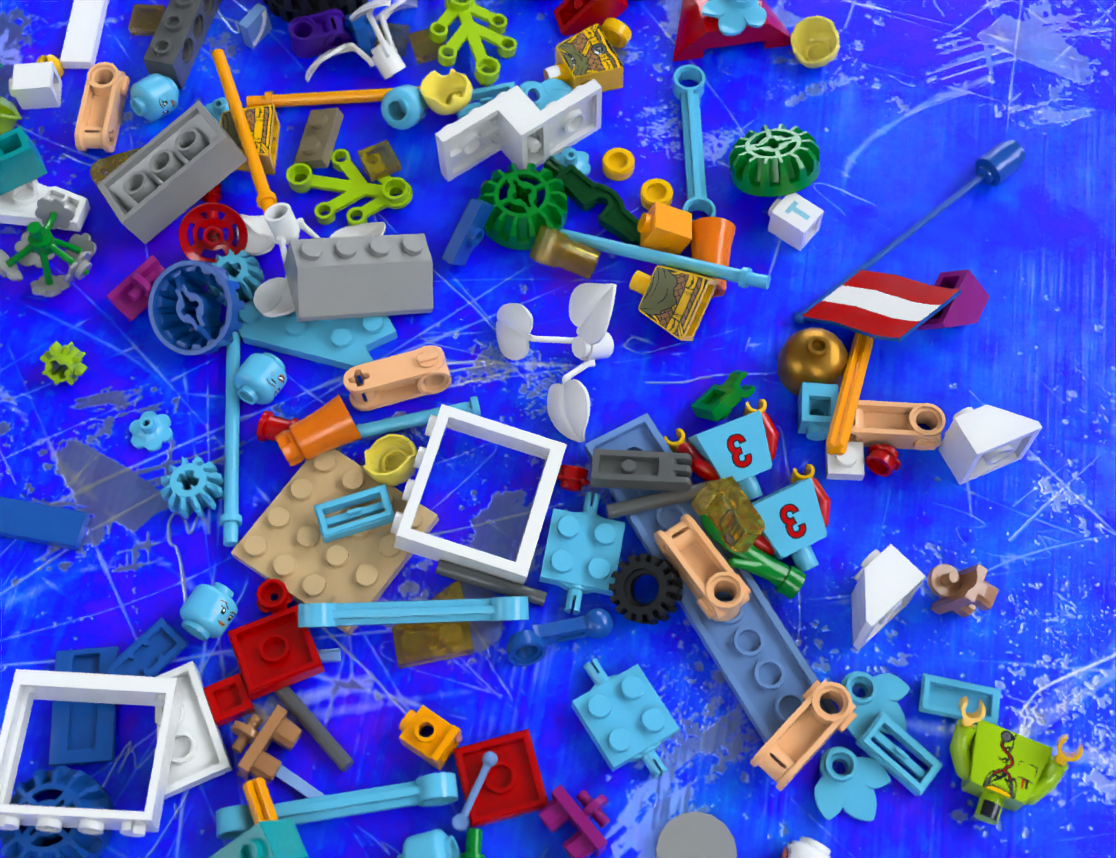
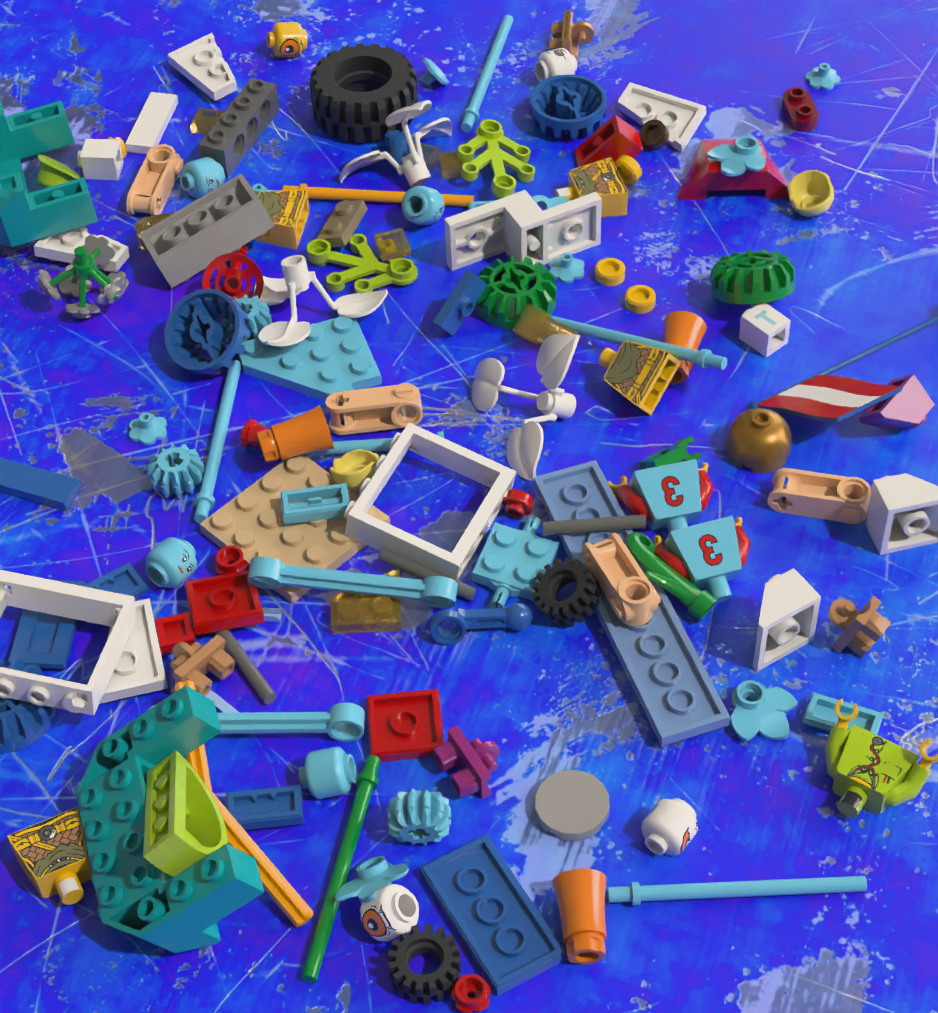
camera: 10 degrees right, 15 degrees down
lime gear [40,341,88,385] -> none
magenta hips [106,255,165,322] -> none
light orange bar [212,49,277,214] -> none
medium azure head [234,352,287,405] -> none
medium blue tile [238,3,272,49] -> none
light grey slope [284,233,433,322] -> none
dark purple piece [288,9,352,59] -> none
light orange brick [399,705,463,771] -> none
light yellow hair [419,69,473,115] -> none
medium blue hinge [452,751,498,831] -> none
dark green piece [543,156,640,246] -> none
medium azure plate [571,658,680,779] -> none
dark grey hinge [591,449,692,492] -> none
light orange brick [637,201,692,255] -> none
medium azure piece [672,65,716,221] -> none
clear yellow leg [690,476,765,553] -> none
light nougat piece [750,679,857,792] -> none
medium azure brick [797,382,838,441] -> none
medium azure plate [814,746,891,822] -> none
white plate [825,441,865,481] -> none
light orange axle [826,332,874,456] -> none
medium azure tile [855,711,943,796] -> none
red plate [865,444,901,477] -> none

